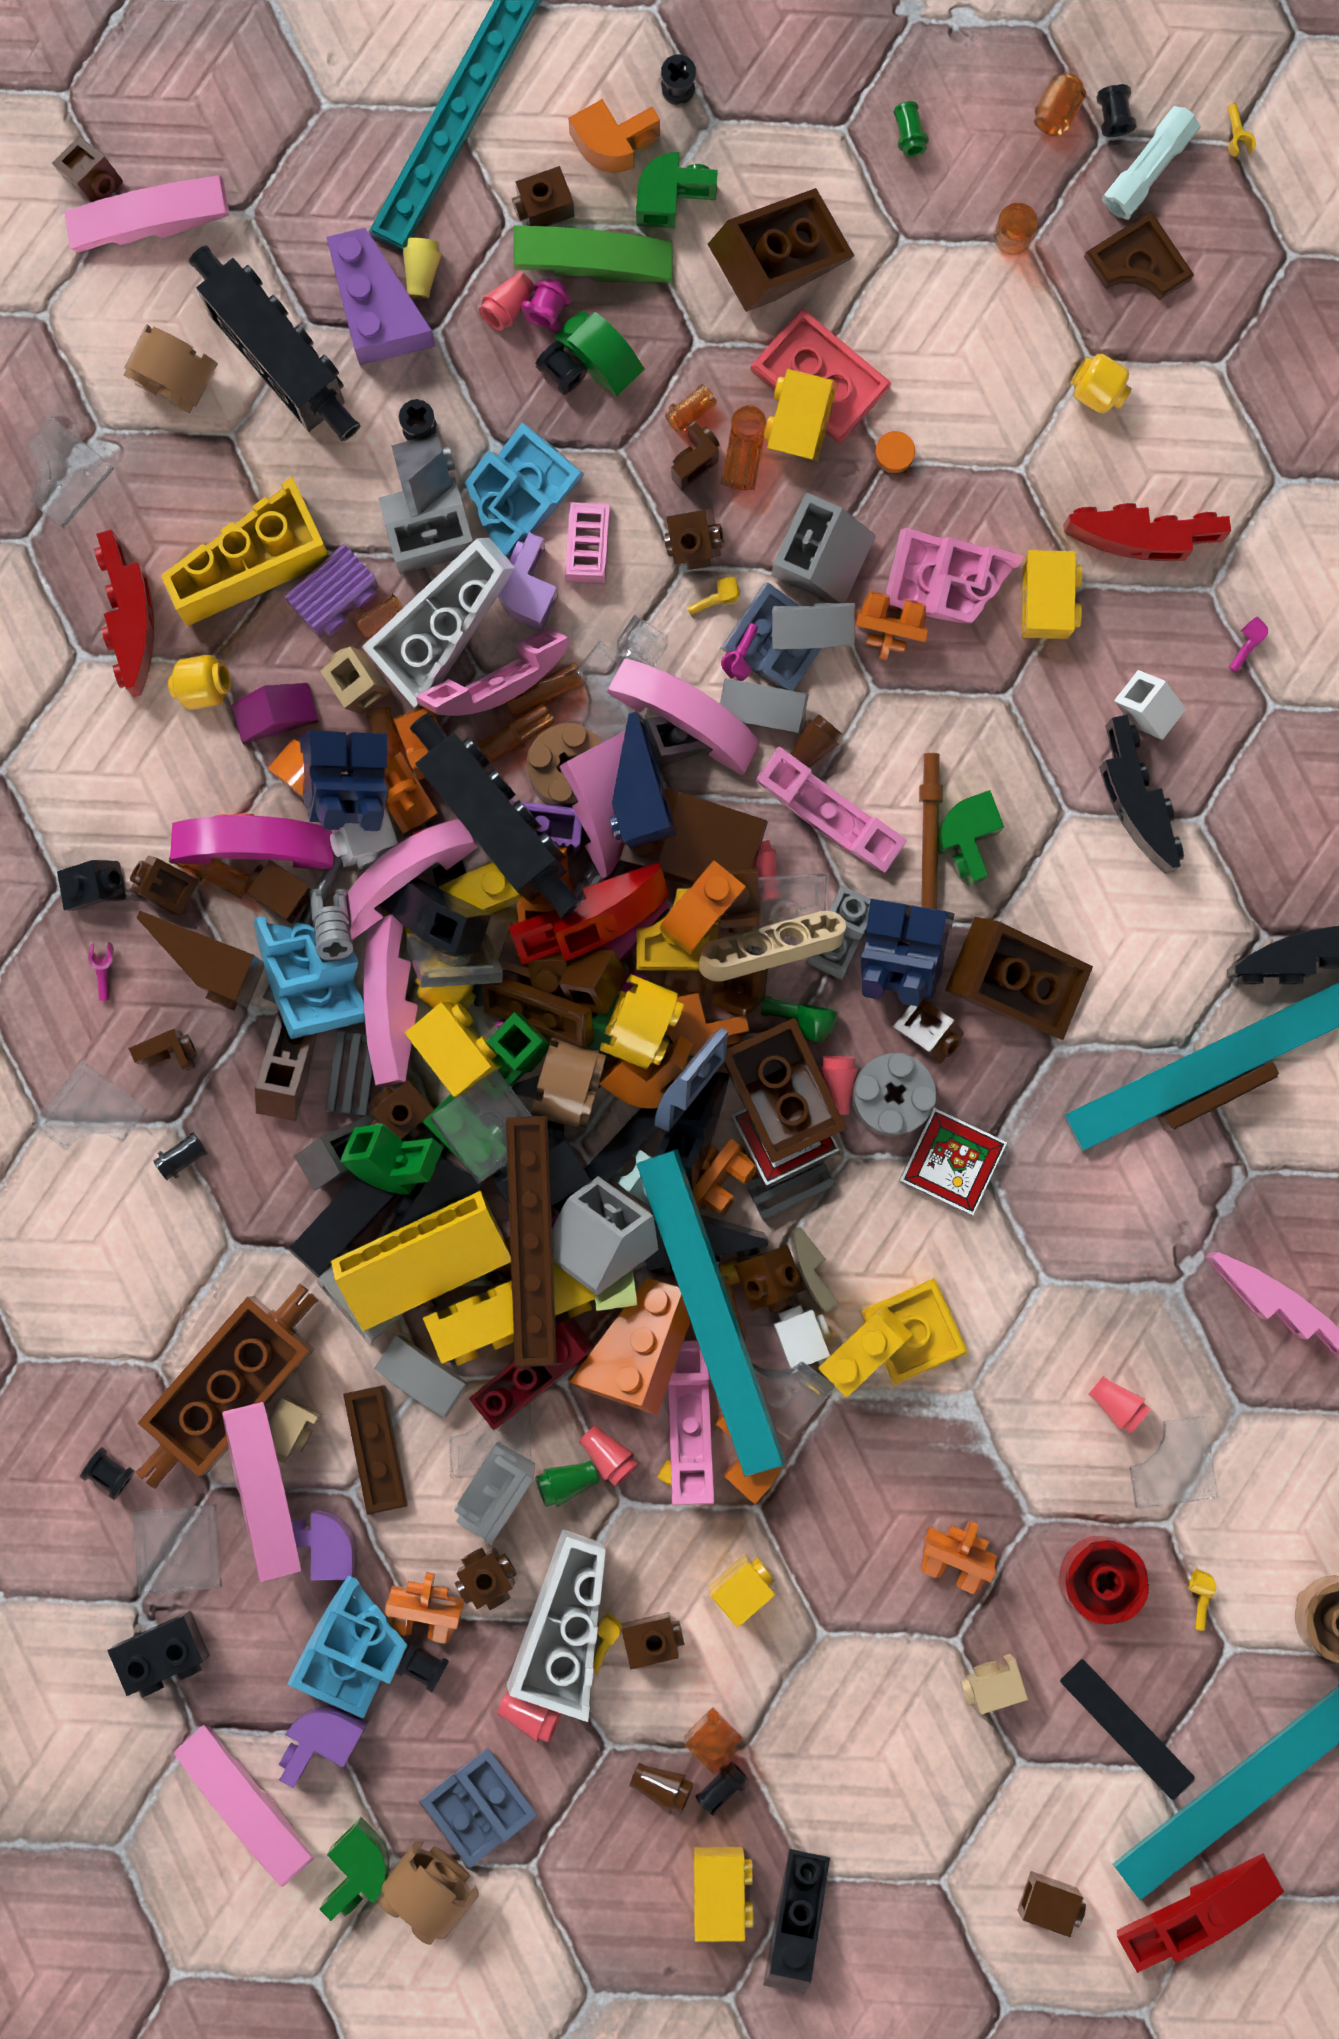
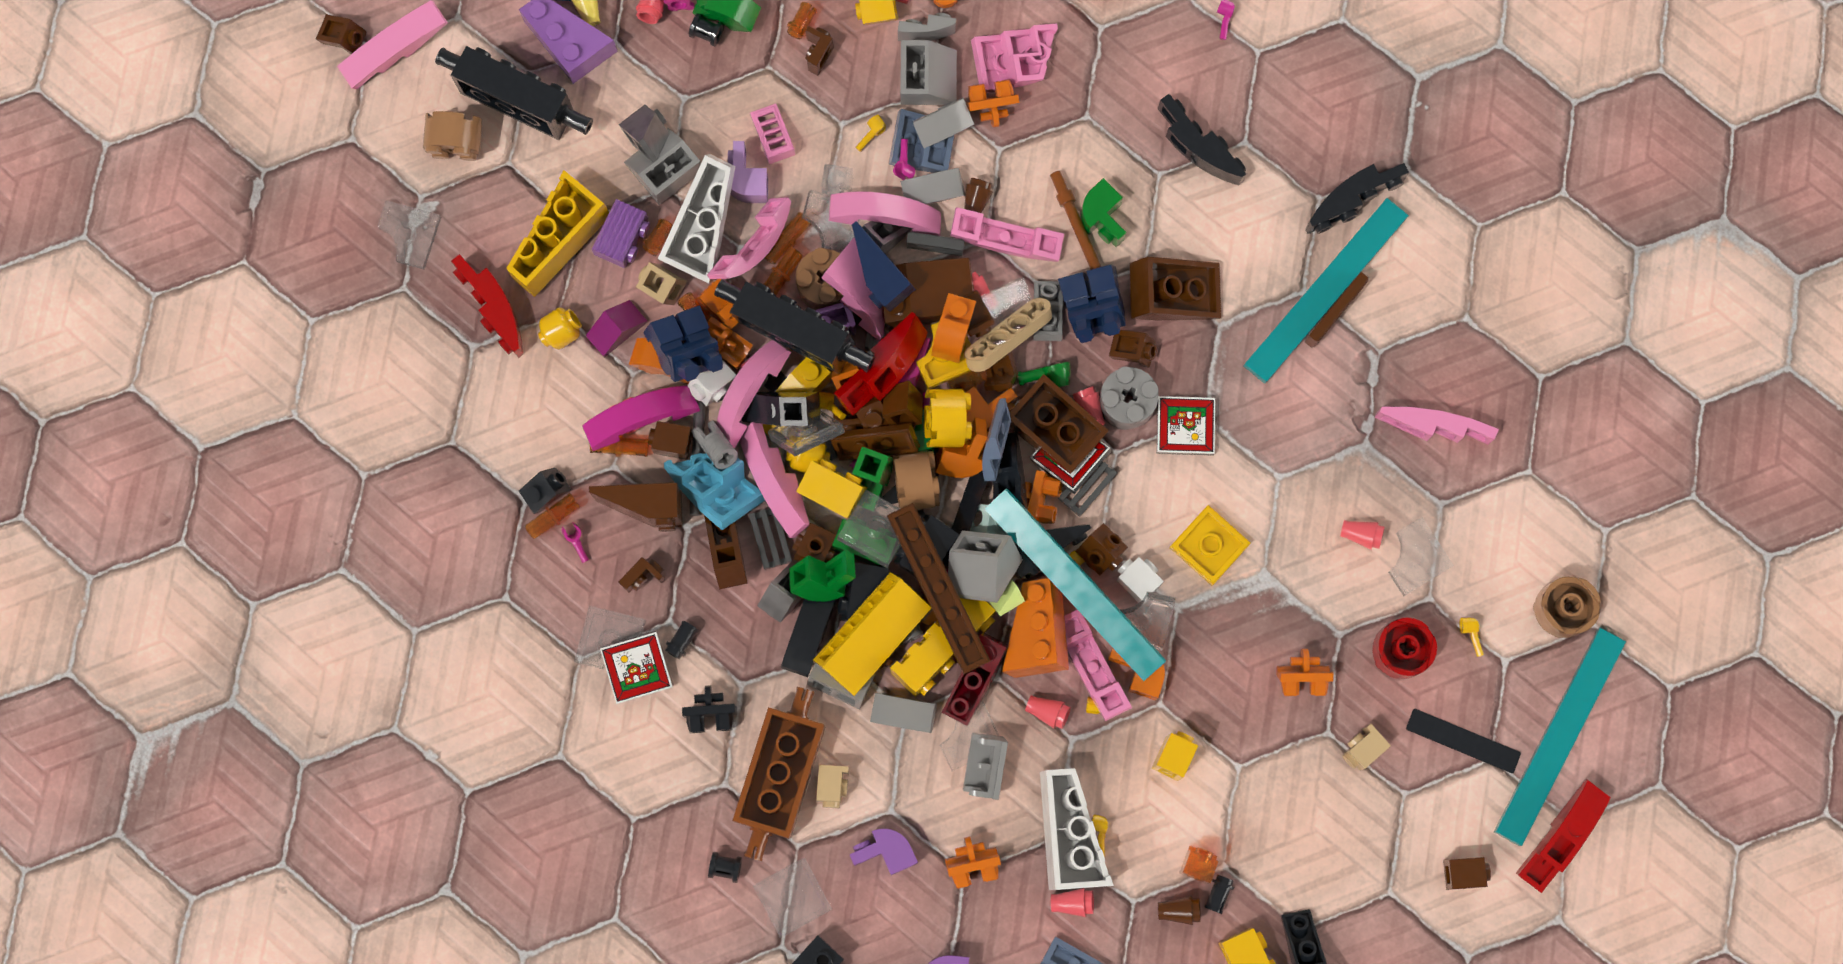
camera: 20 degrees left, 5 degrees down
reddish brown bracket [130,856,199,916] -> none
bright pink slope [222,1402,301,1582] -> none
medium azure slope [287,1575,407,1719] -> none
reddish brown tile [343,1385,408,1515] -> none
black bush [396,1640,449,1693] -> none
black bush [399,399,437,441] -> none
reddish brown brick [455,1547,517,1610] -> none
medium azure slope [464,423,585,558] -> none
green cone [535,1460,599,1508] -> none
reddish brown brick [621,1612,685,1670] -> none
reddish brown brick [664,508,725,570] -> none
clear orange piece [721,405,766,491] -> none
dark tan slope [790,1227,839,1313] -> none
yellow brick [818,1306,913,1398] -> none
yellow brick [1021,550,1082,639] -> none
white brick [1114,670,1186,740] -> none
none -> clear orange axle [525,493,580,539]
none -> tile [600,631,673,704]
none -> black hips [682,685,737,734]
none -> yellow hand [817,391,846,420]
none -> light grey slope [898,13,956,41]
none -> dark grey tile [907,232,964,256]

